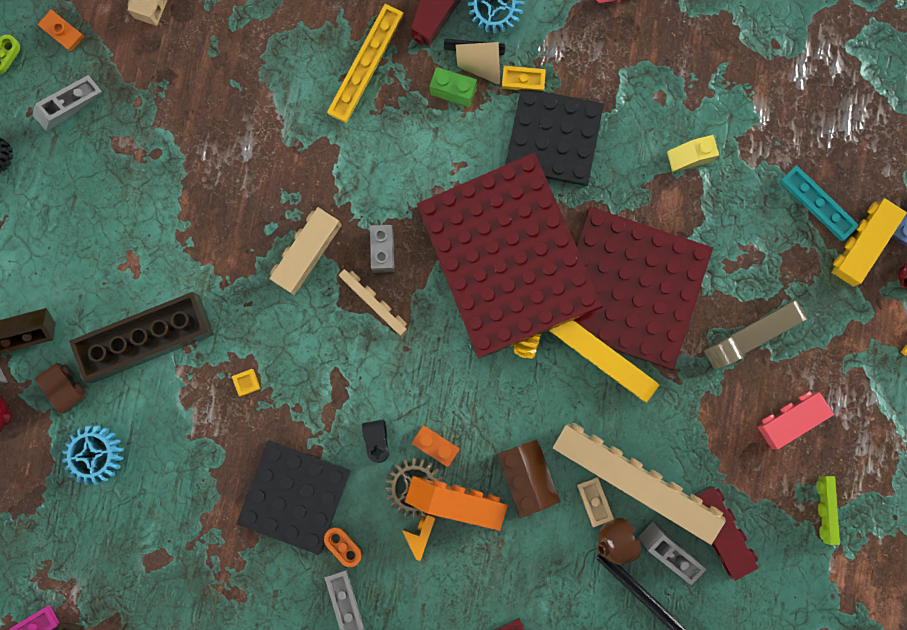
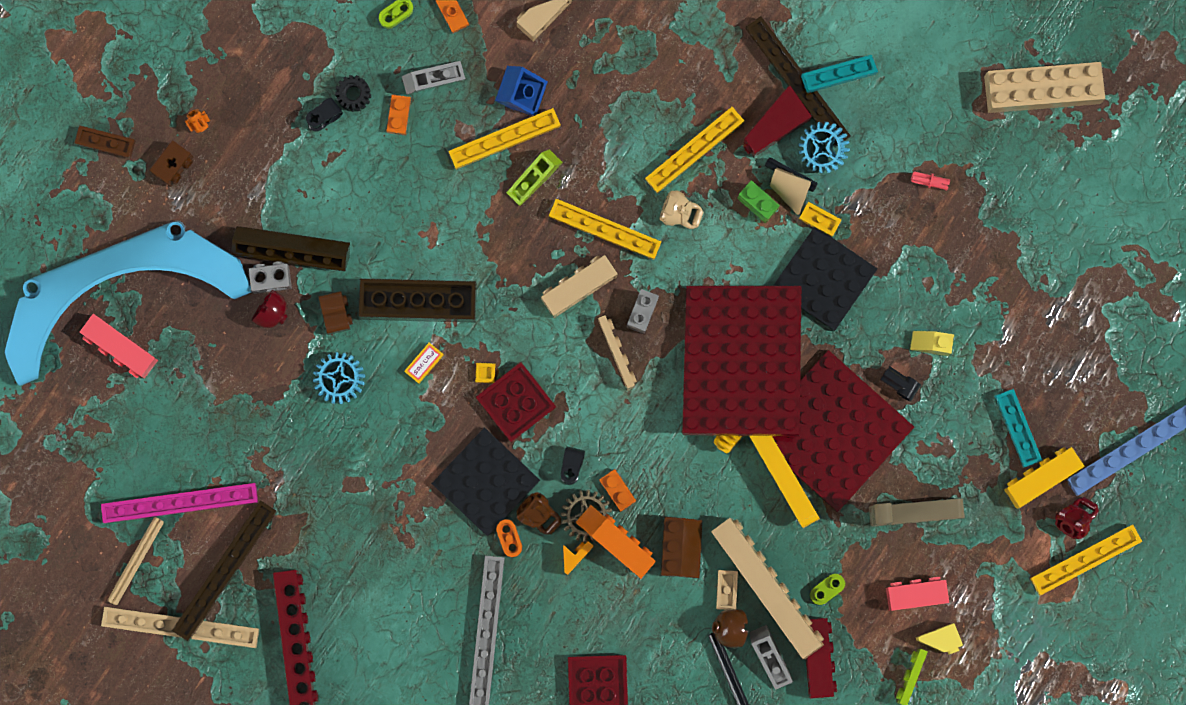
camera: 15 degrees right, 0 degrees up
none -> orange plate [387,95,411,135]
none -> tile [404,342,444,384]
none -> yellow plate [448,108,561,170]
none -> dark red plate [476,362,557,443]
none -> blue slope [495,66,548,116]
none -> lime slope [506,149,563,206]
none -> reddish brown piece [516,492,562,535]
none -> yellow plate [549,199,662,260]
none -> tan piece [660,190,704,229]
none -> lime plate [810,574,845,605]
none -> black piece [880,366,921,402]
none -> light yellow slope [915,623,963,655]

